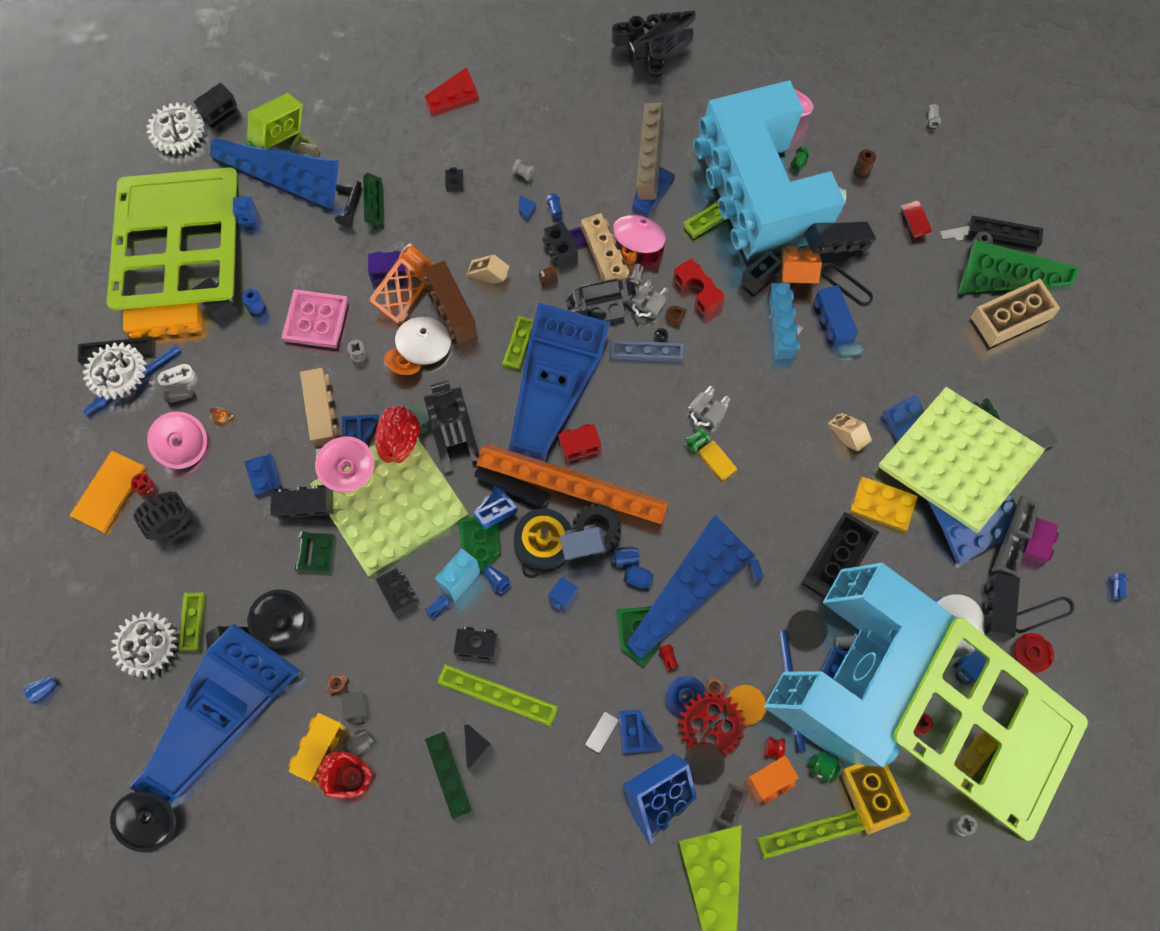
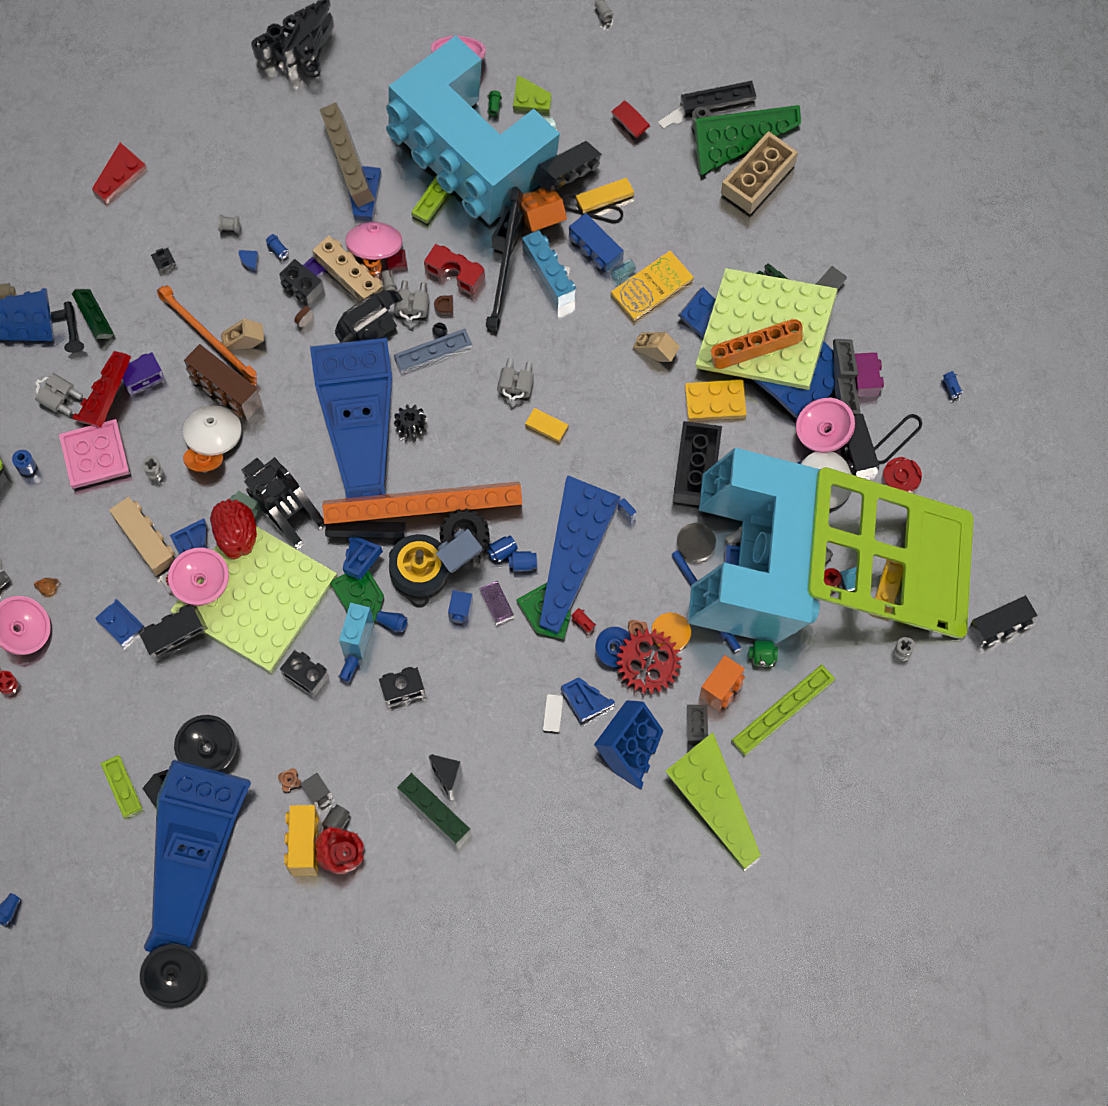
camera: 25 degrees left, 0 degrees up
white gear [111,612,179,678] -> none
black tyre [133,491,190,540] -> none
dark green plate [294,531,335,574] -> none
orange piece [368,244,434,324] -> none
lime tile [437,664,558,727] -> none
lime tile [502,316,534,371] -> none
red brick [558,424,601,461] -> none
clear smoke tile [684,742,725,784] -> none
green bush [685,428,711,452] -> none
red wheel [766,736,786,759] -> none
yellow brick [840,764,911,835] -> none
reddish brown brick [855,149,876,175] -> none
blue brick [955,649,986,684] -> none
none -> light grey piece [35,373,83,416]
none -> red wing [72,351,131,428]
none -> orange hinge [156,285,257,386]
none -> black gear [394,404,427,438]
none -> clear purple plate [479,581,514,625]
none -> black hinge [486,187,523,331]
none -> lime wing [513,75,552,113]
none -> yellow tile [575,177,634,213]
none -> yellow tile [611,251,694,321]
none -> orange beam [711,319,803,369]
none -> bright pink dish [796,398,855,453]
none -> medium azure plate [840,567,856,591]
none -> black brick [970,595,1038,646]

